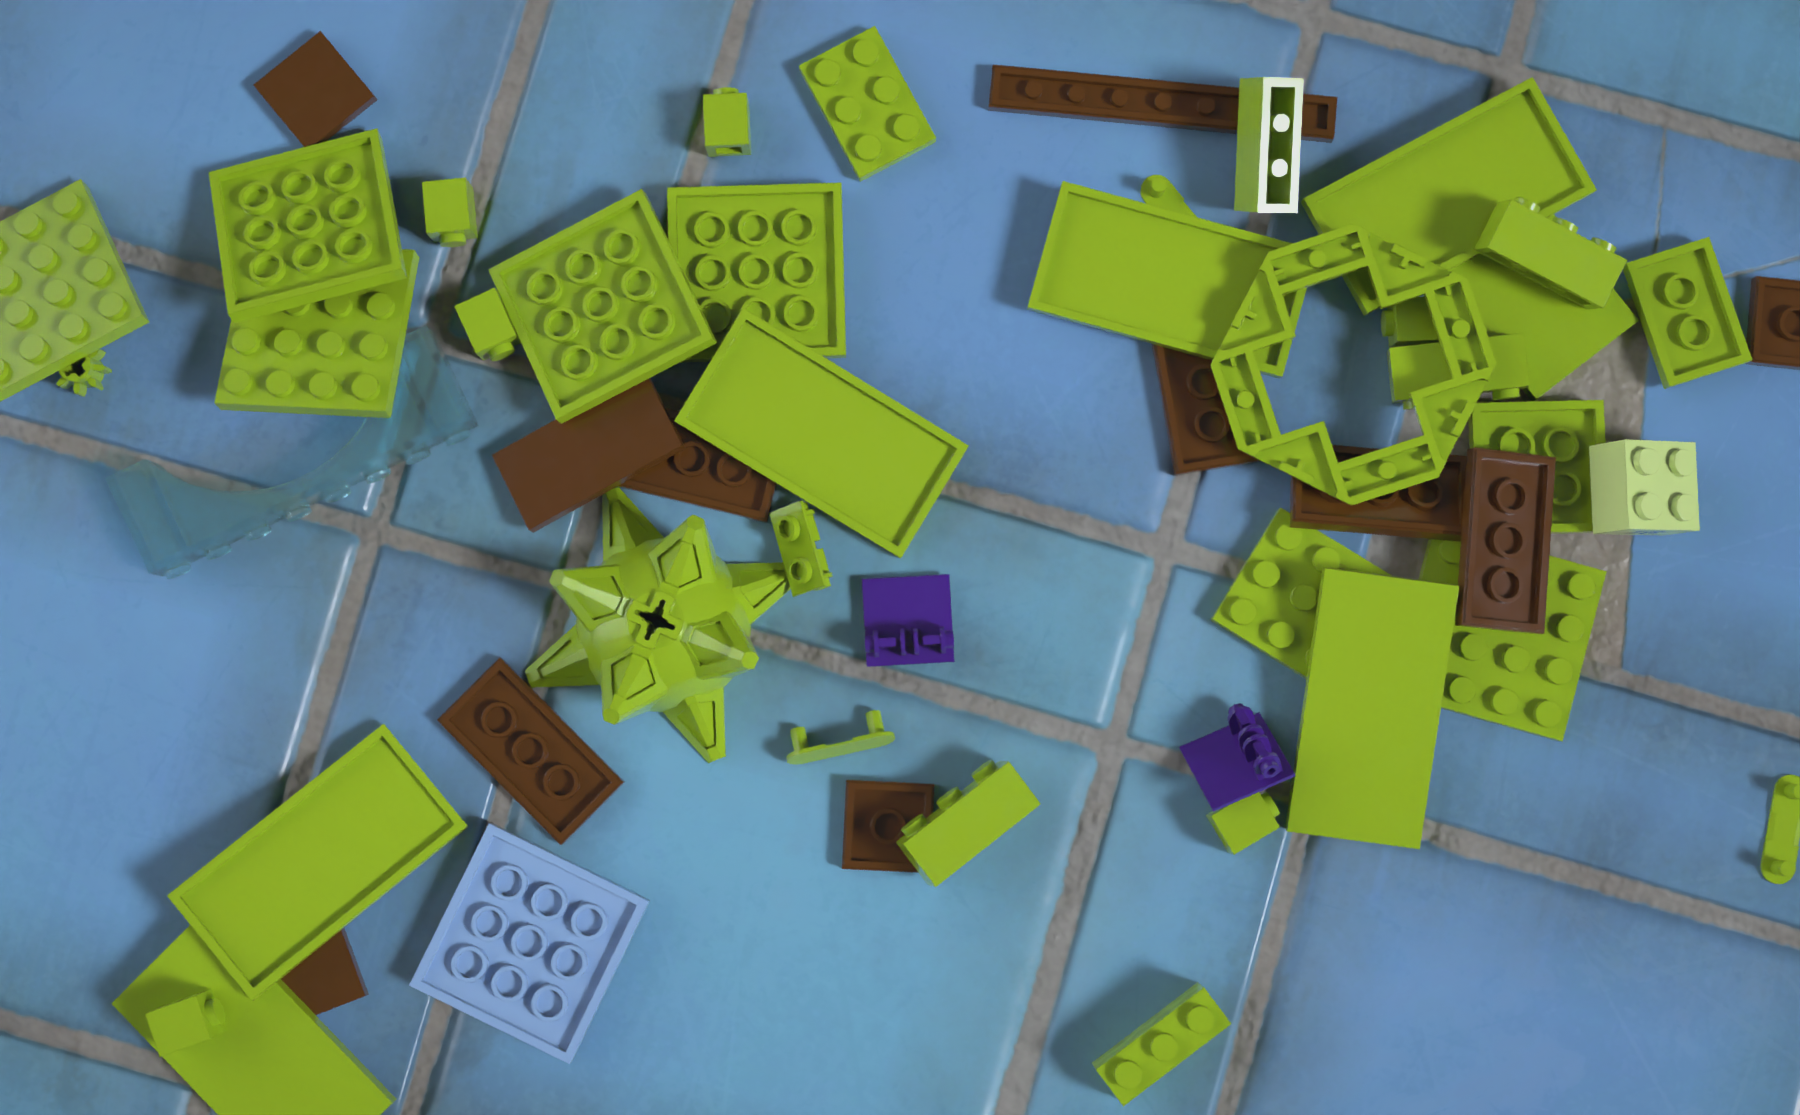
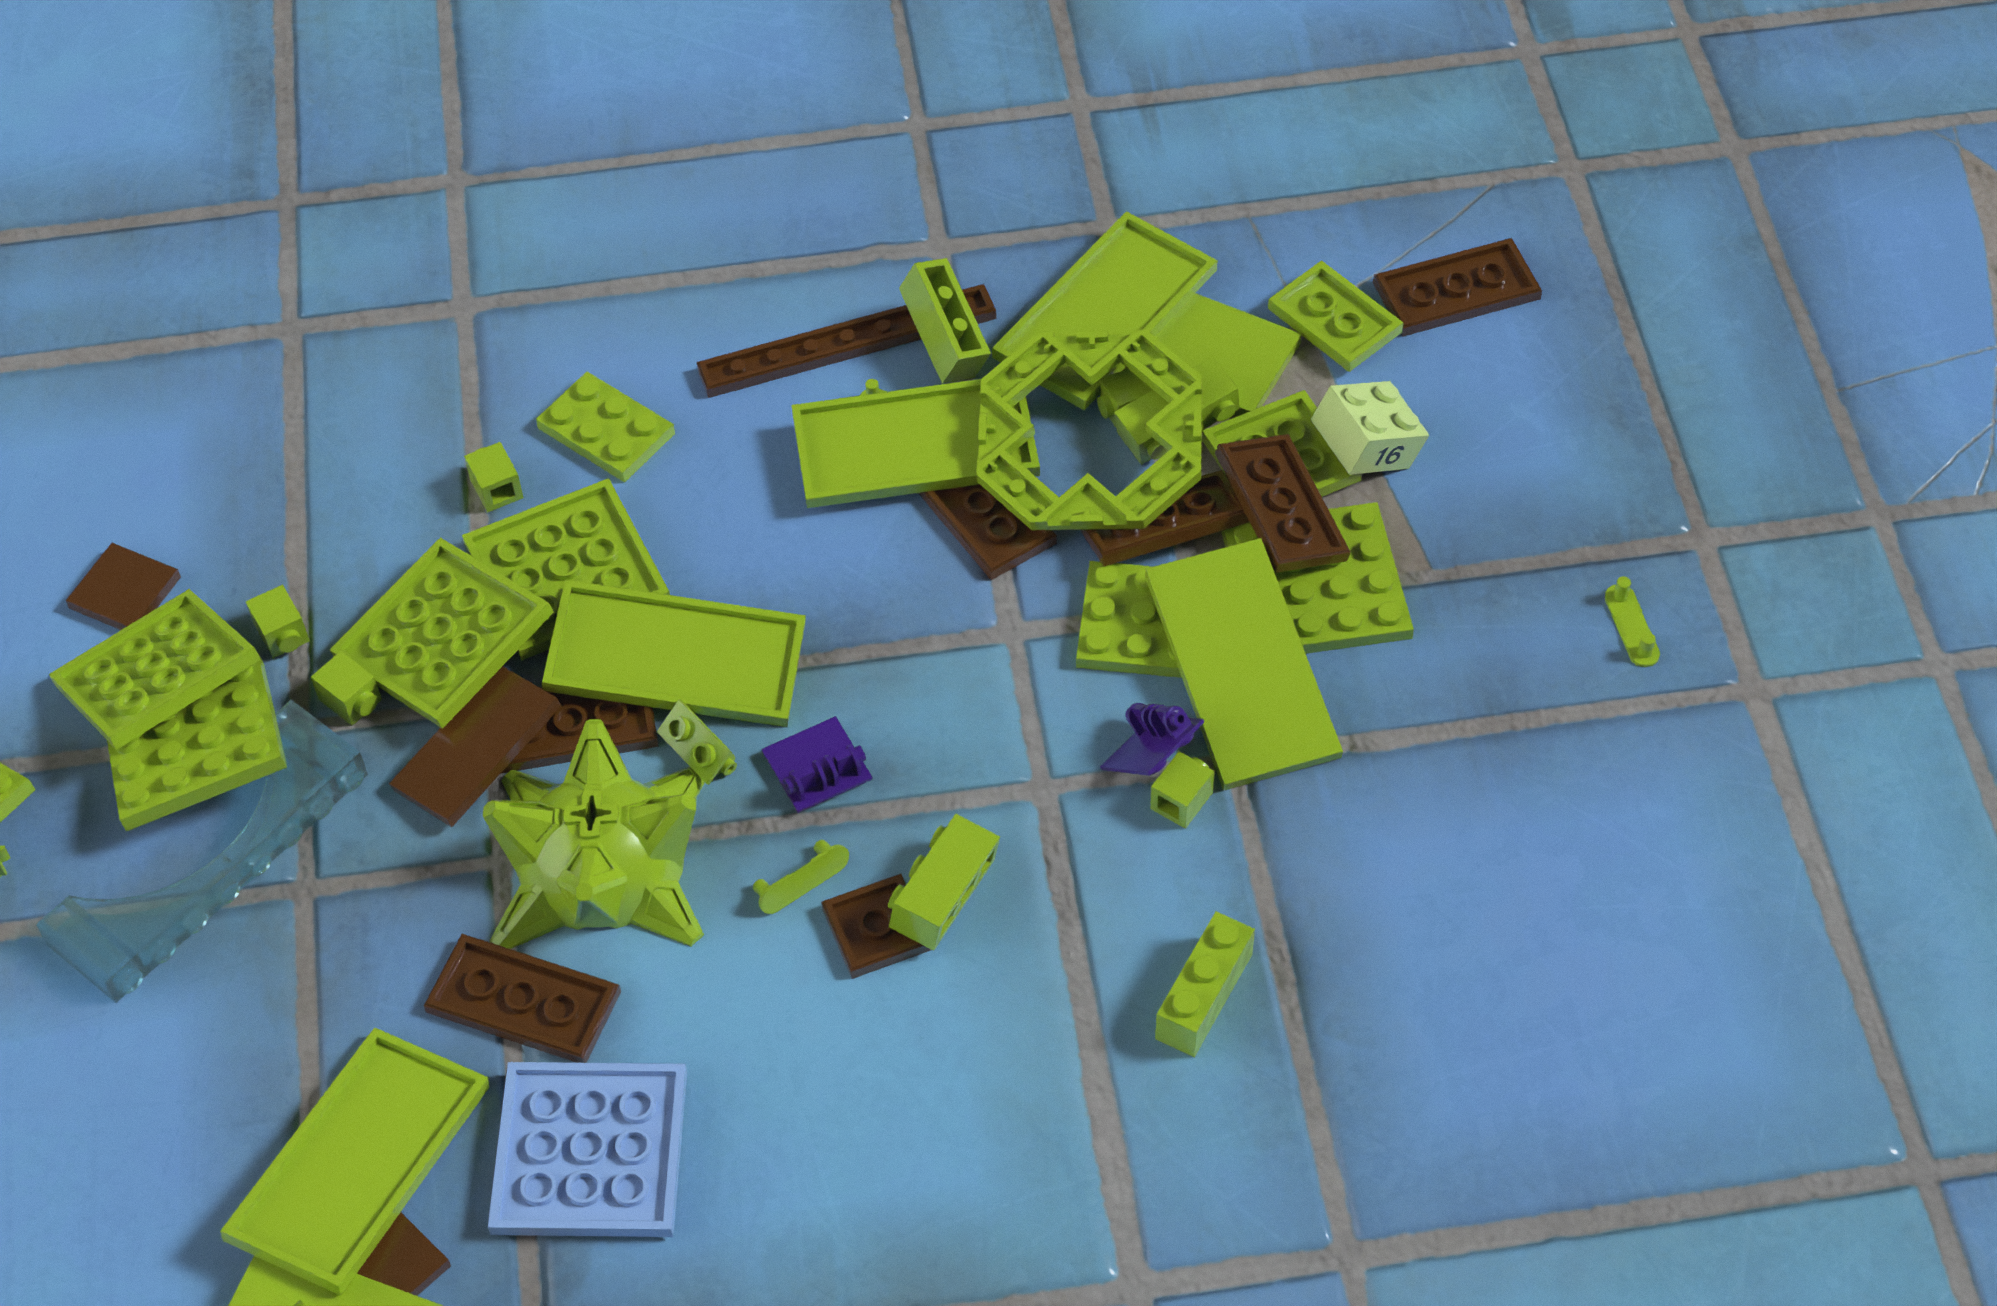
camera: 25 degrees left, 30 degrees down
lime brick [1474,197,1627,309] -> none

